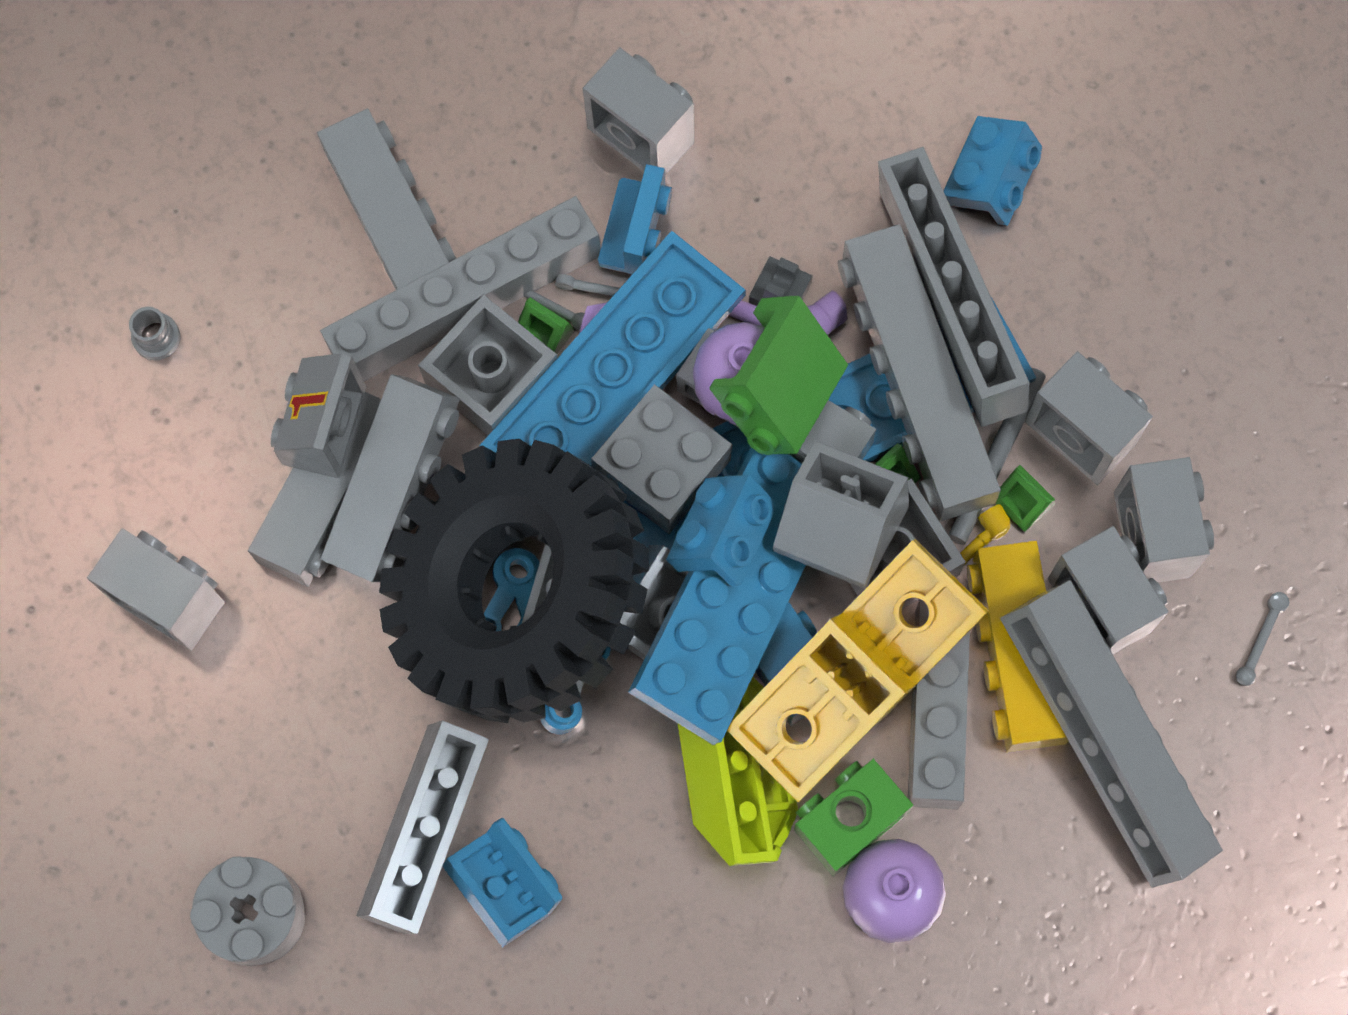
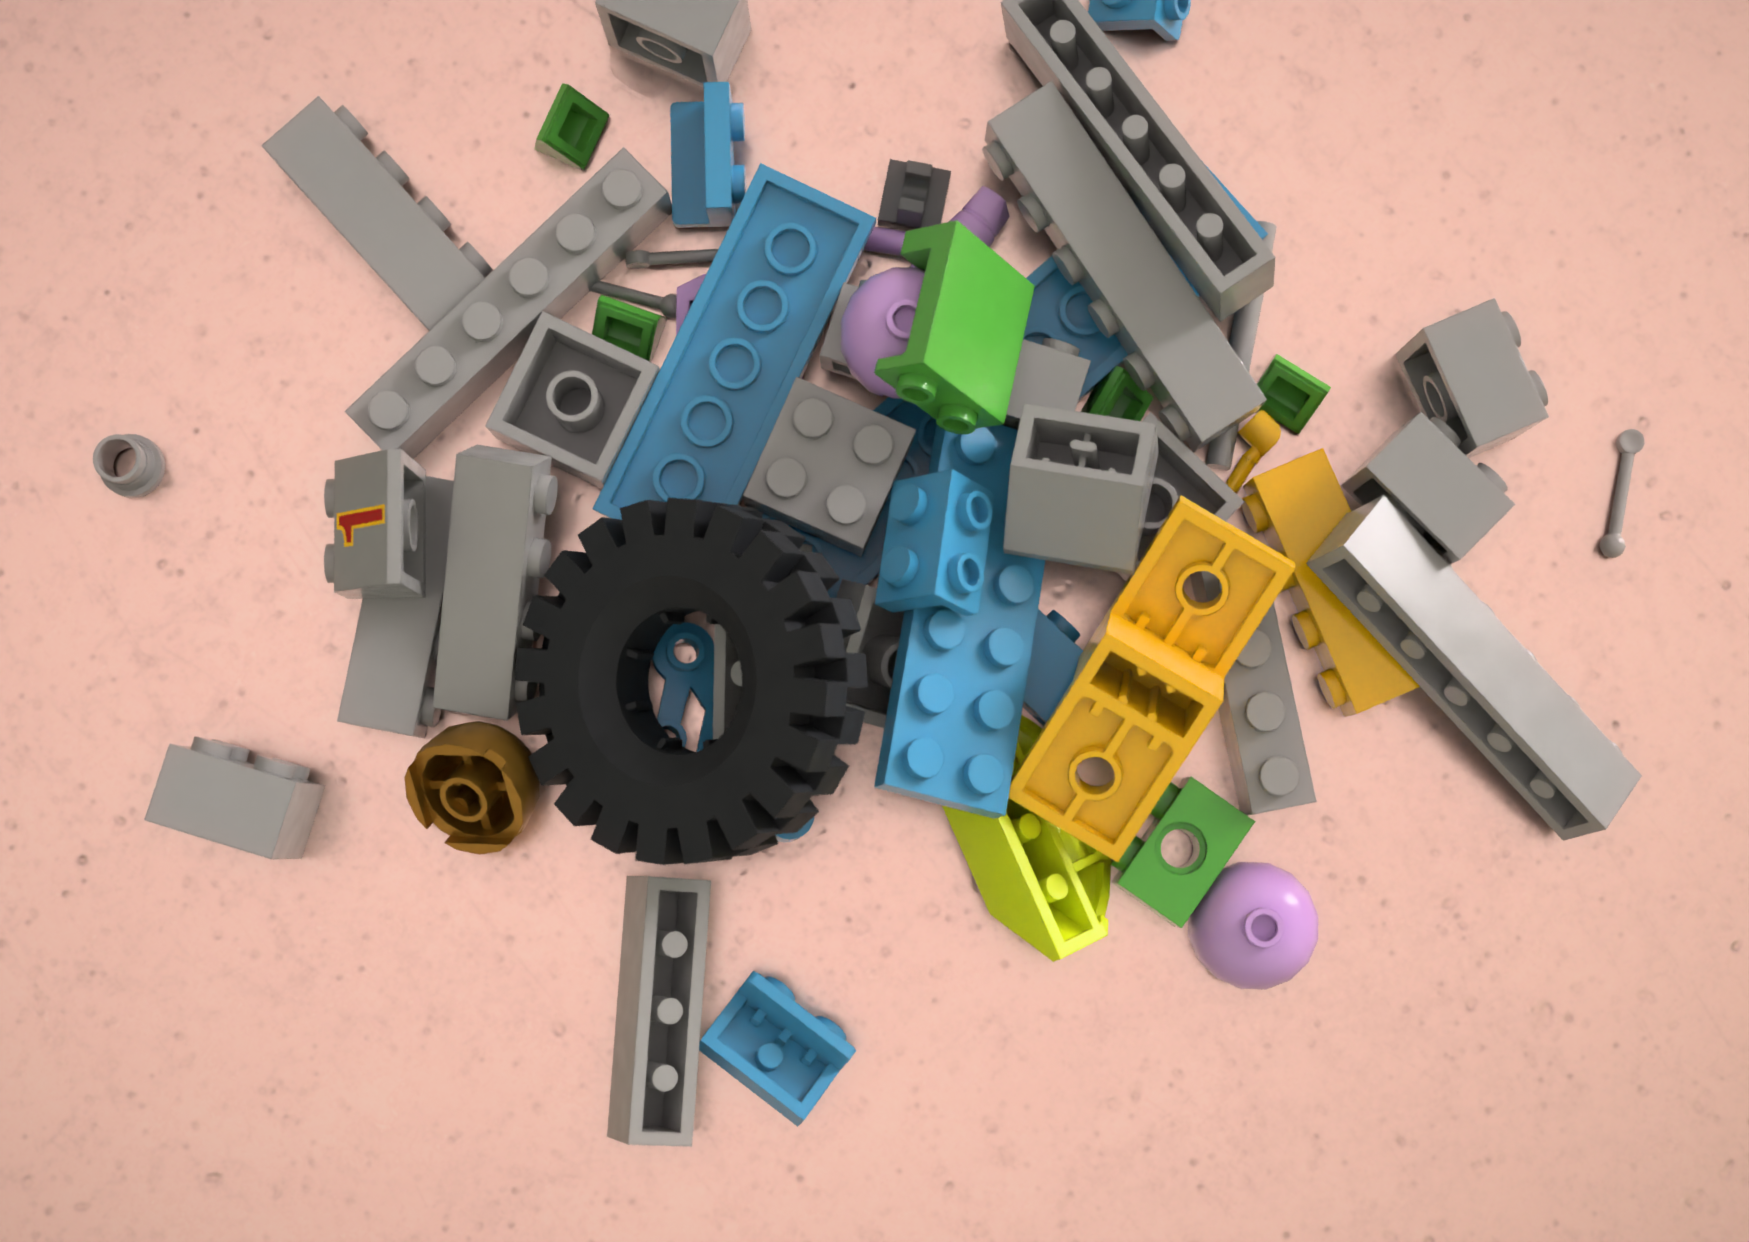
camera: 20 degrees left, 10 degrees up
light grey brick [190,857,305,966] -> none
light grey brick [1025,351,1153,486] -> none
none -> pearl gold cylinder [404,721,540,855]
none -> bright green slope [534,83,610,170]

